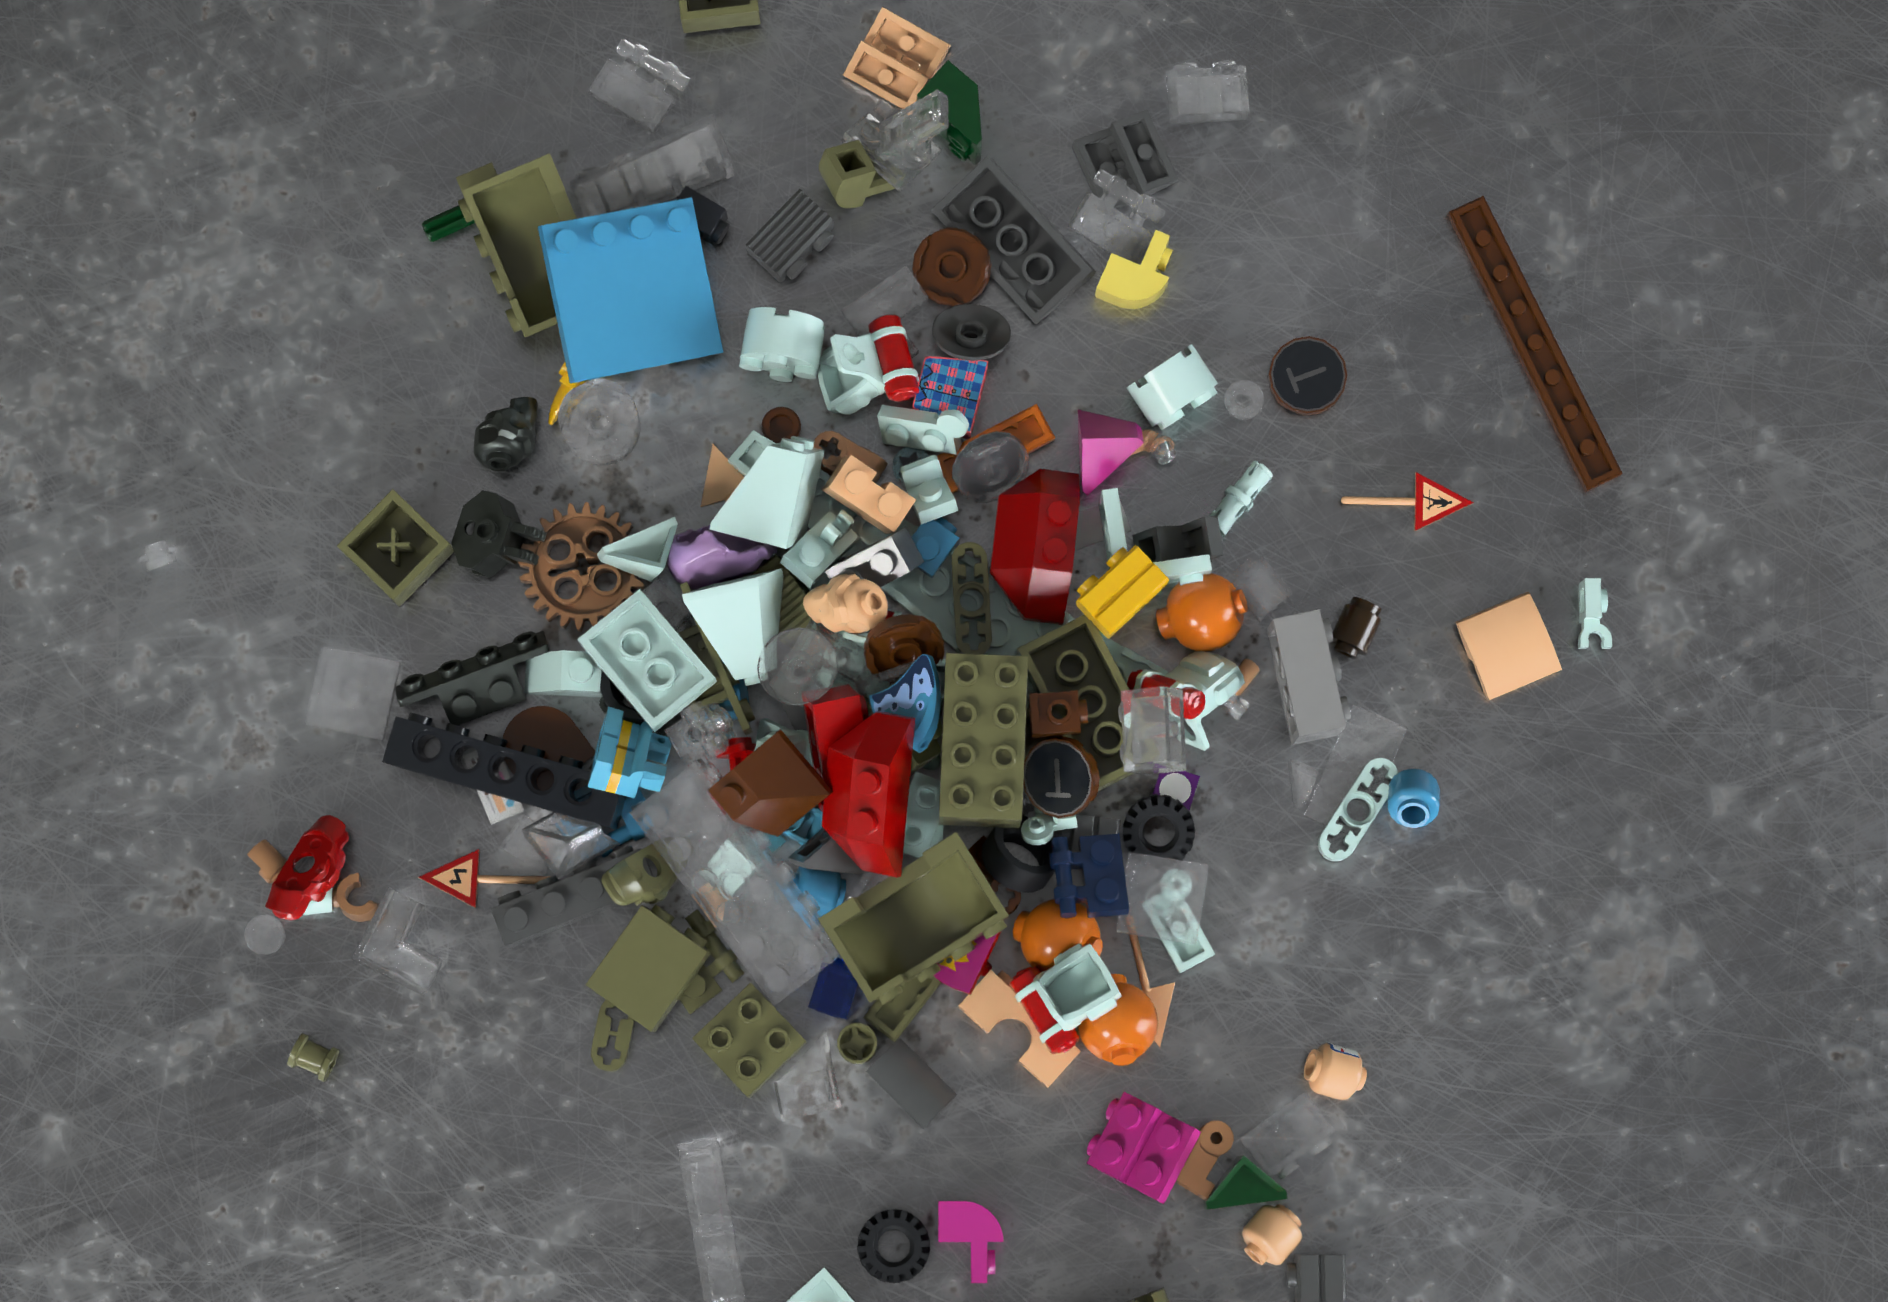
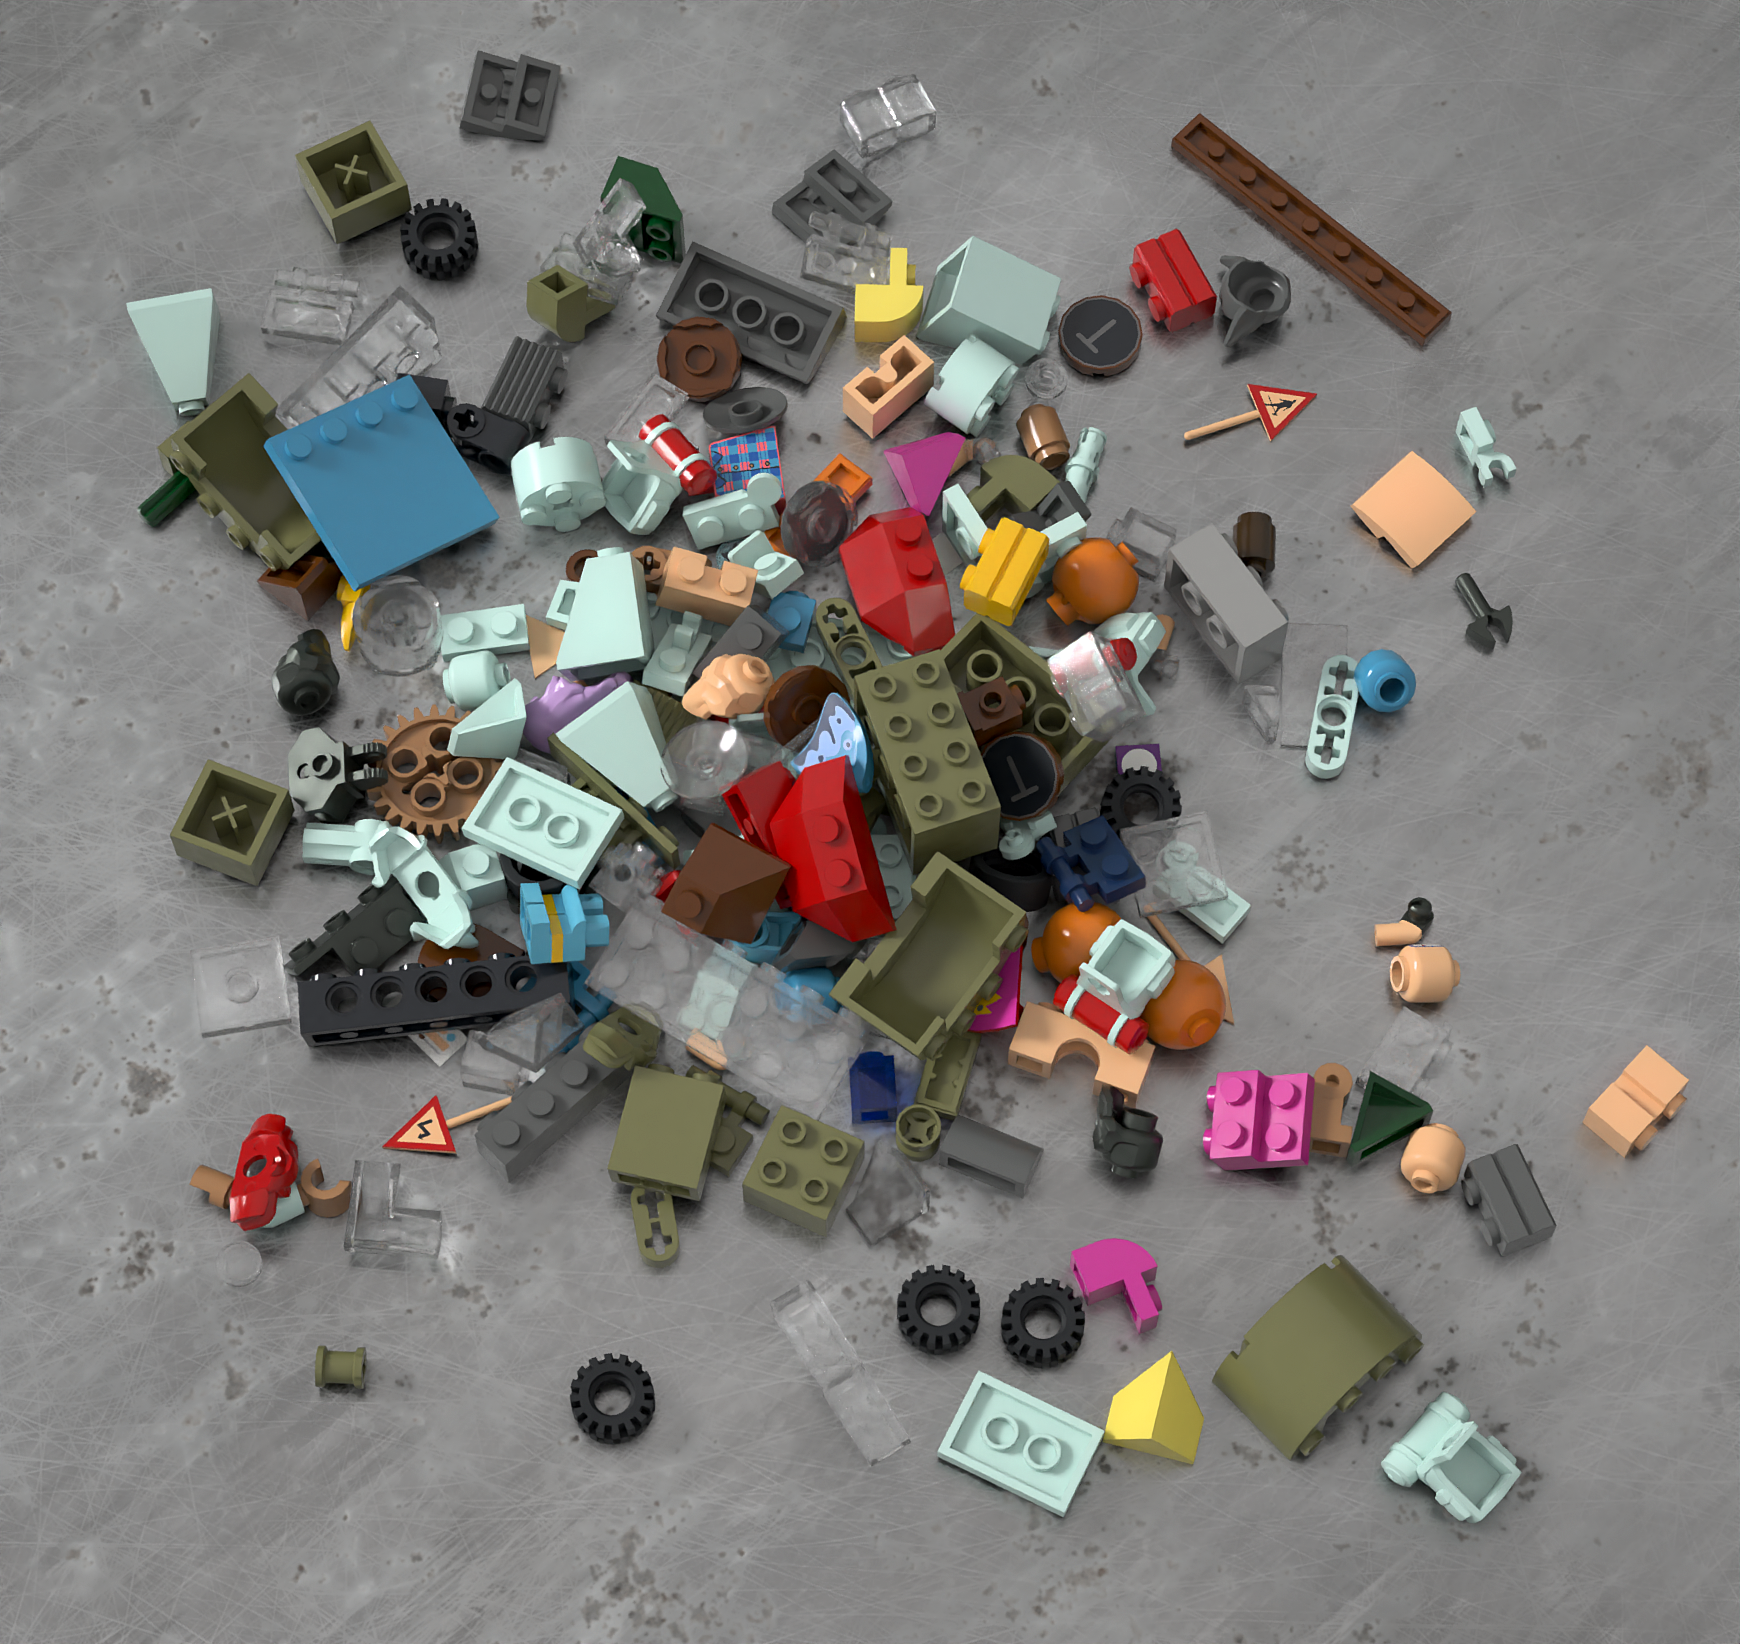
camera: 20 degrees left, 15 degrees down
light nougat slope [843,7,951,113] -> none
none -> light aqua slope [126,288,220,416]
none -> reddish brown slope [257,554,343,621]
none -> light aqua piece [302,819,393,875]
none -> light aqua piece [368,821,479,949]
none -> black tyre [400,198,478,281]
none -> light aqua plate [438,604,530,662]
none -> light aqua head [443,650,511,711]
none -> black piece [447,403,532,476]
none -> black tyre [570,1353,655,1444]
none -> light nougat brick [843,335,934,439]
none -> black tyre [897,1265,980,1355]
none -> light aqua slope [916,236,1061,365]
none -> olive brick [967,455,1060,525]
none -> medium nougat brick [1016,404,1070,470]
none -> pearl dark grey head [1092,1085,1163,1178]
none -> red brick [1129,229,1217,333]
none -> dark grey piece [1219,255,1291,347]
none -> arm [1374,897,1434,946]
none -> pearl dark grey bar [1455,573,1513,650]
none -> light nougat brick [1582,1045,1689,1158]

